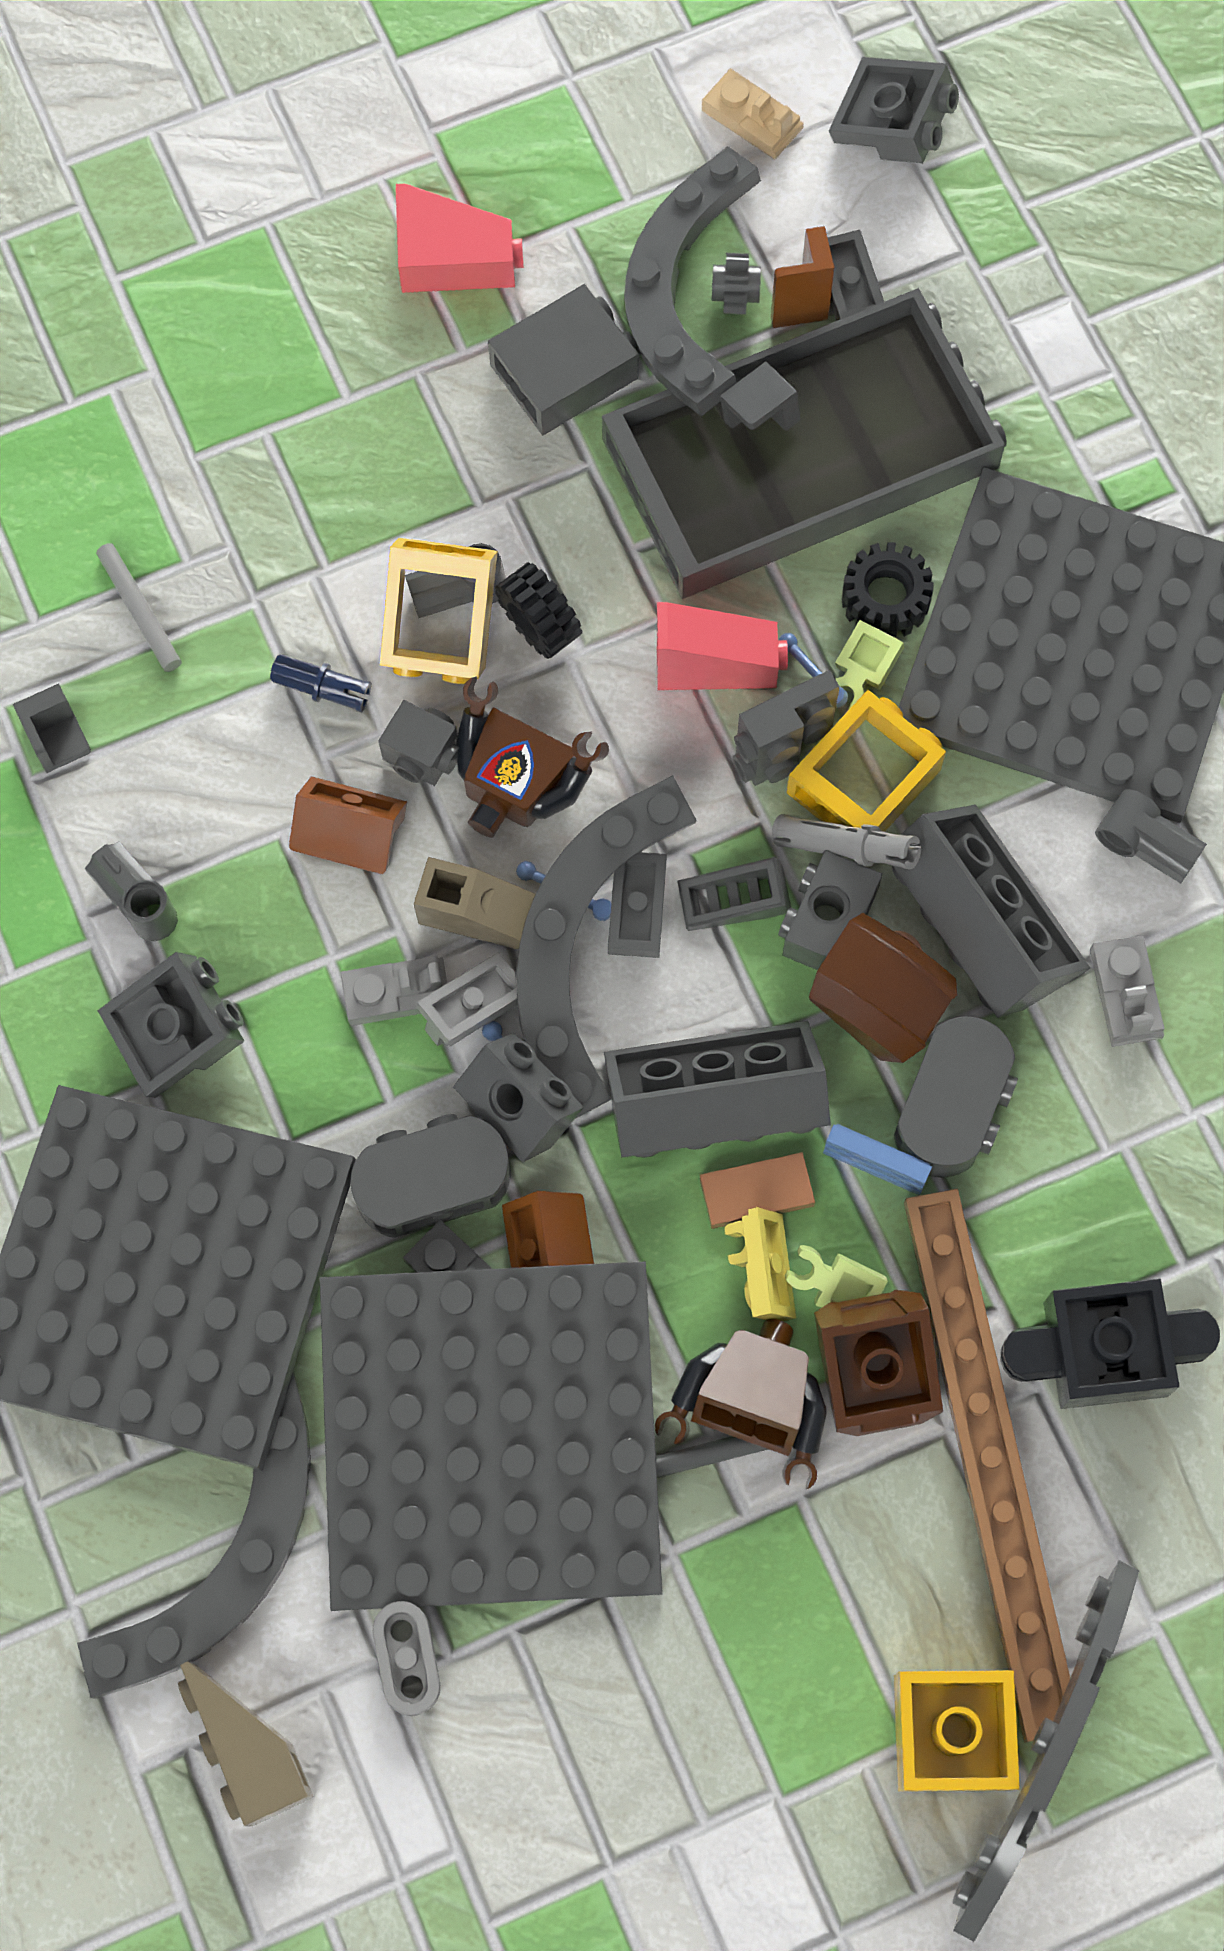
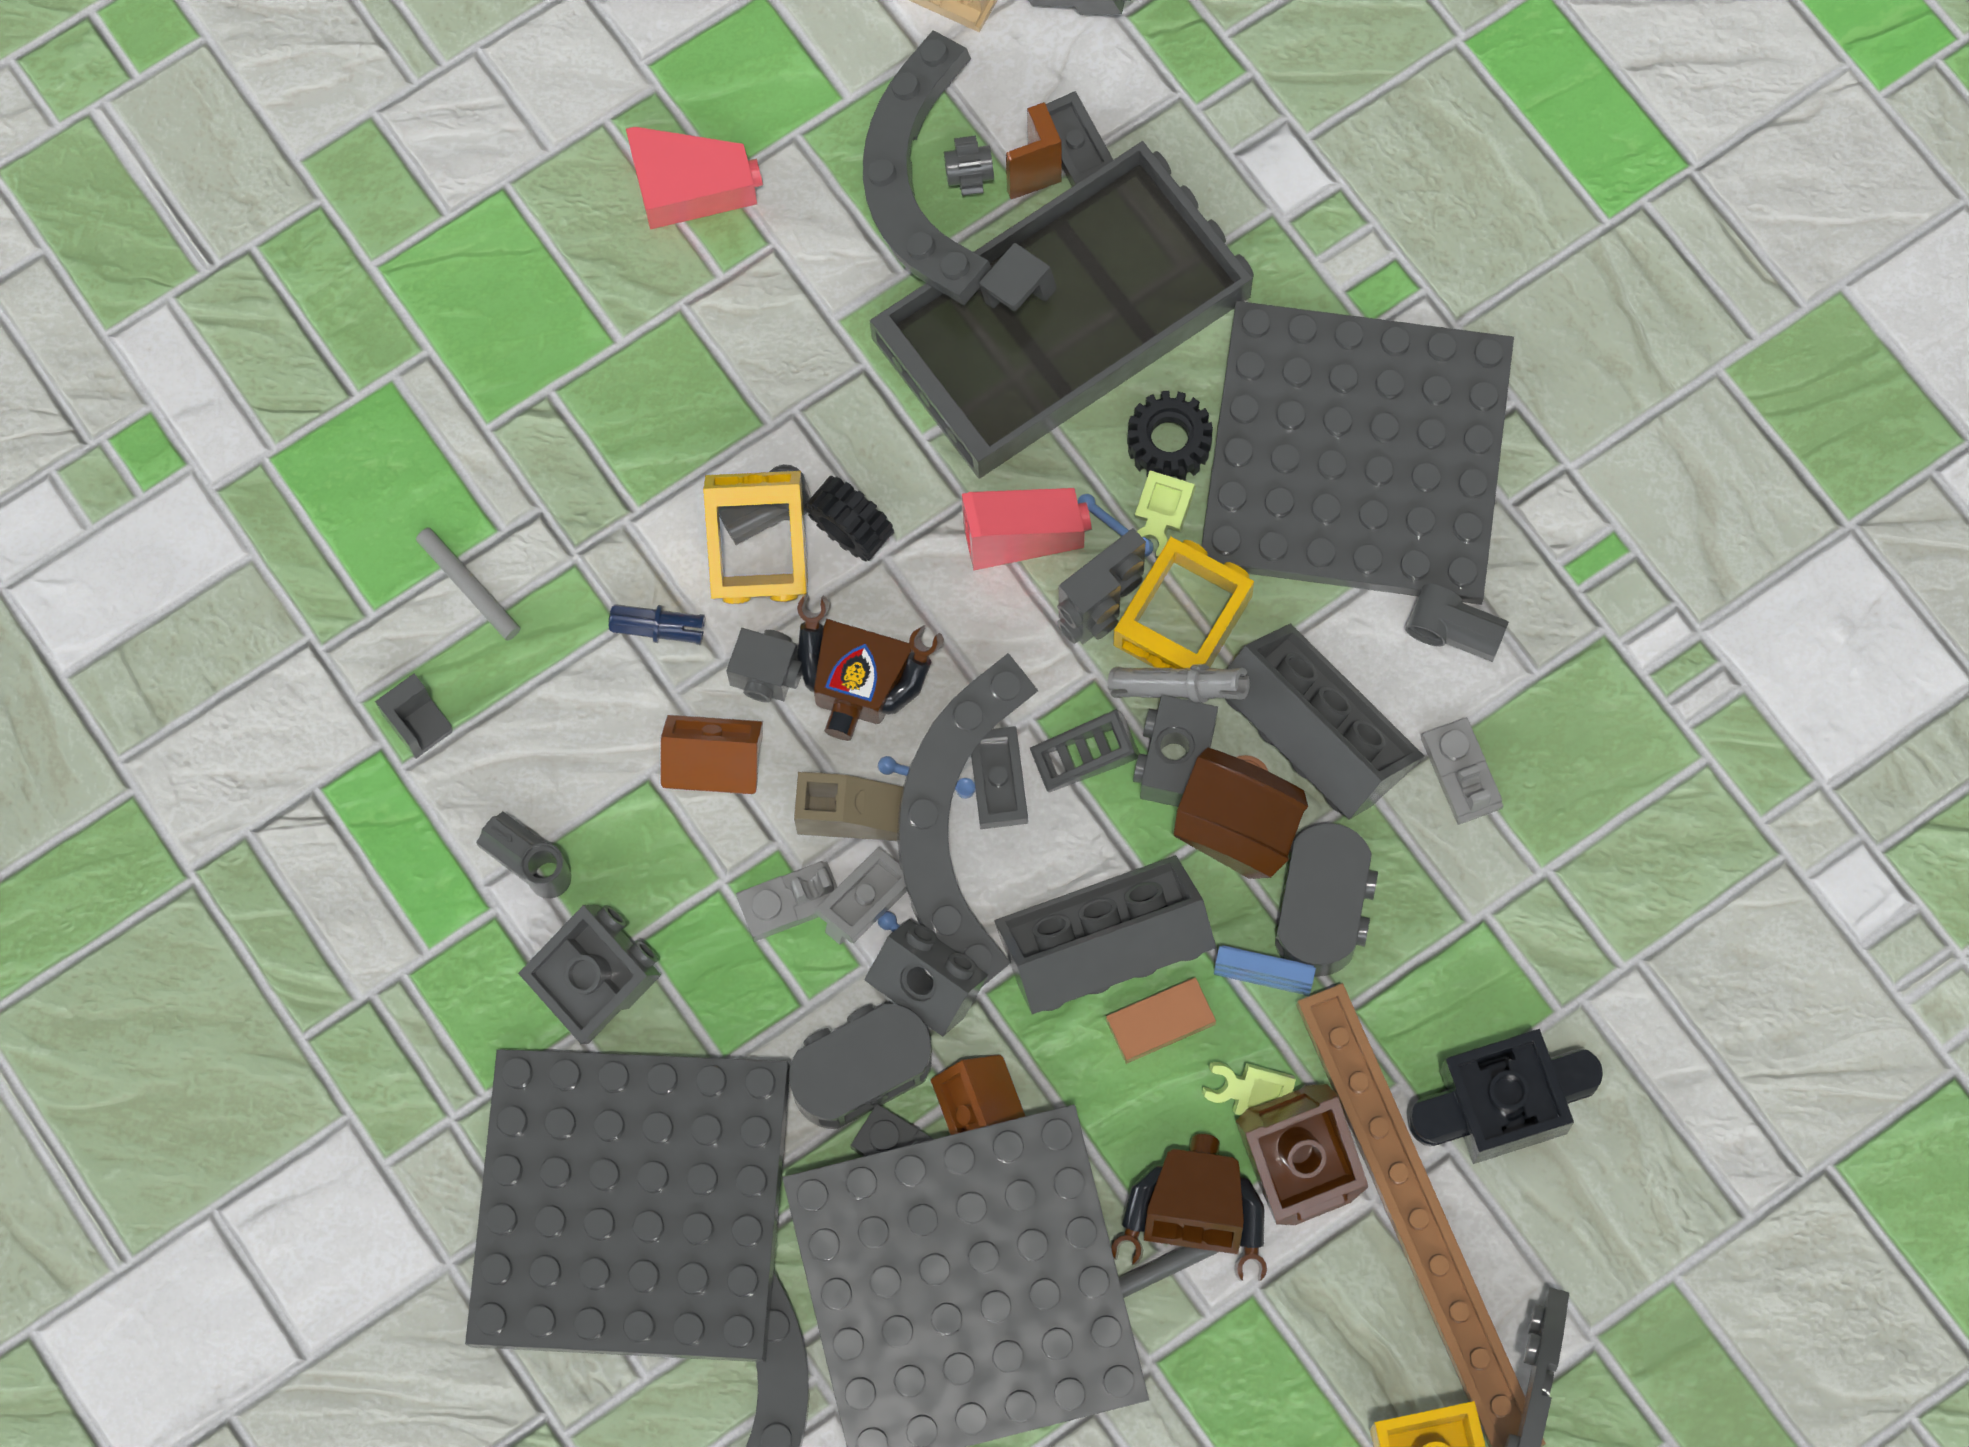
camera: 10 degrees left, 0 degrees up
dark grey brick [488,283,641,436] -> none
light yellow plate [725,1207,796,1321] -> none

